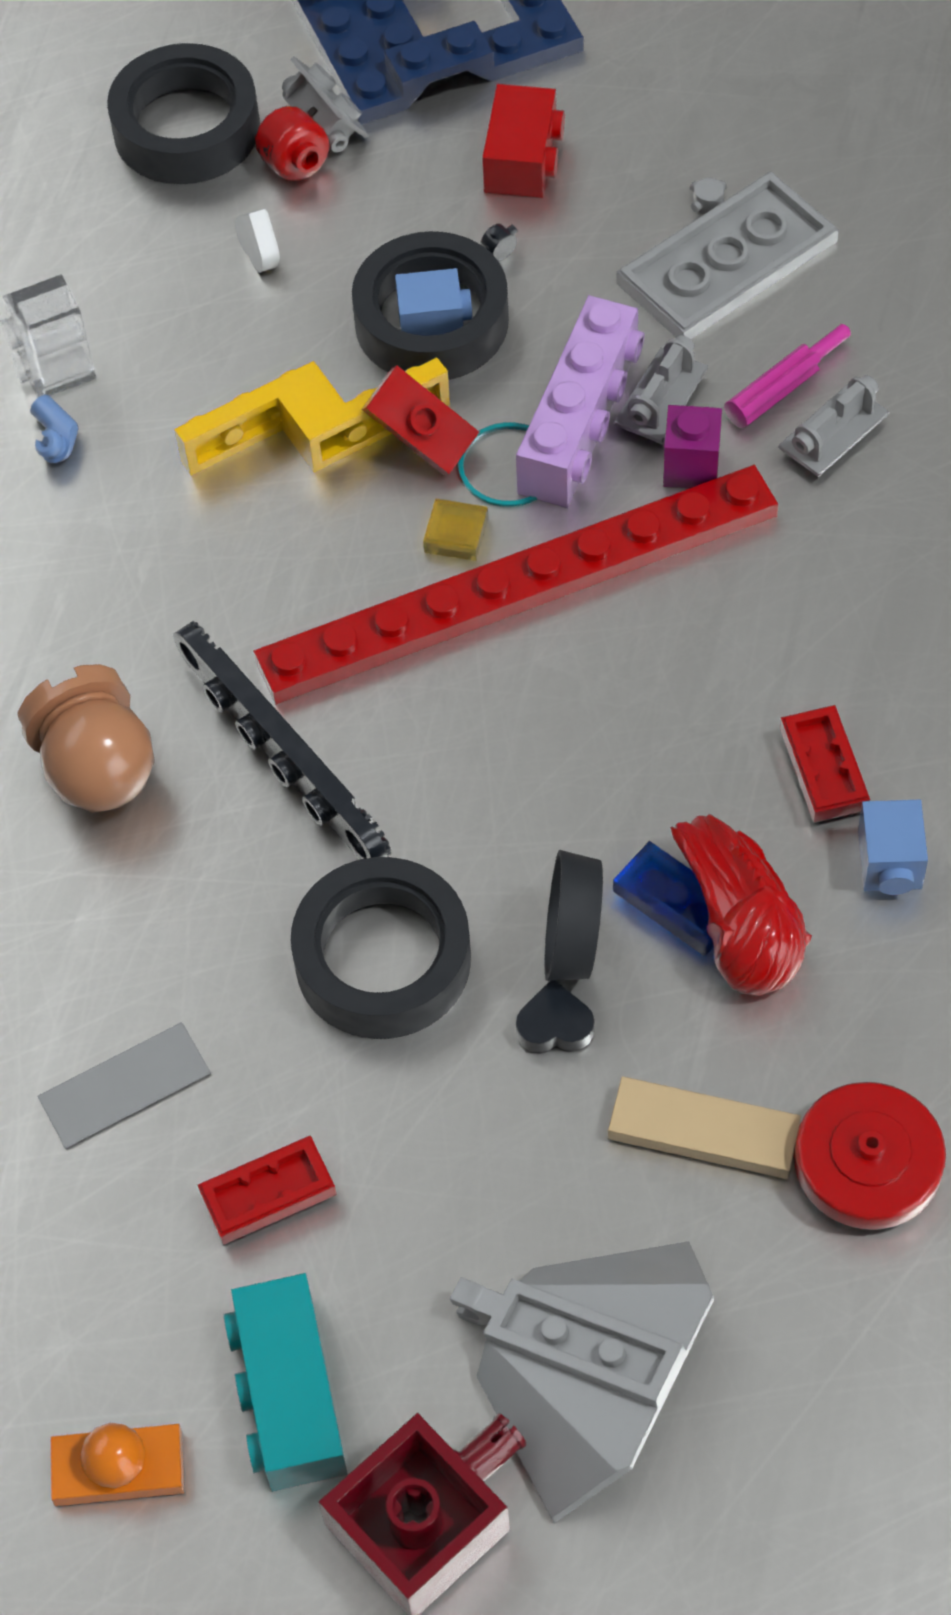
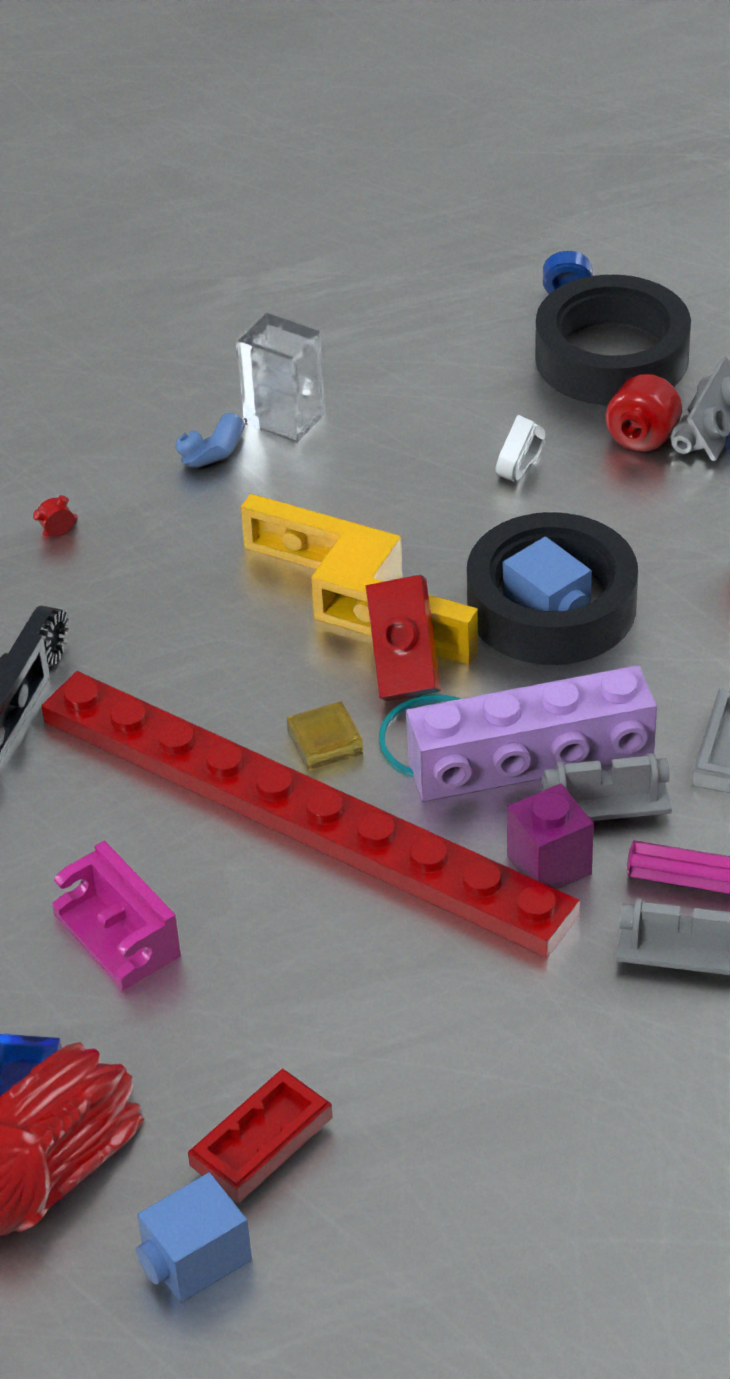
camera: 55 degrees right, 15 degrees down
black piece [481,224,518,261] -> none
none -> red piece [33,495,78,537]
none -> dark pink hinge [52,840,181,990]
none -> blue tile [543,251,593,294]

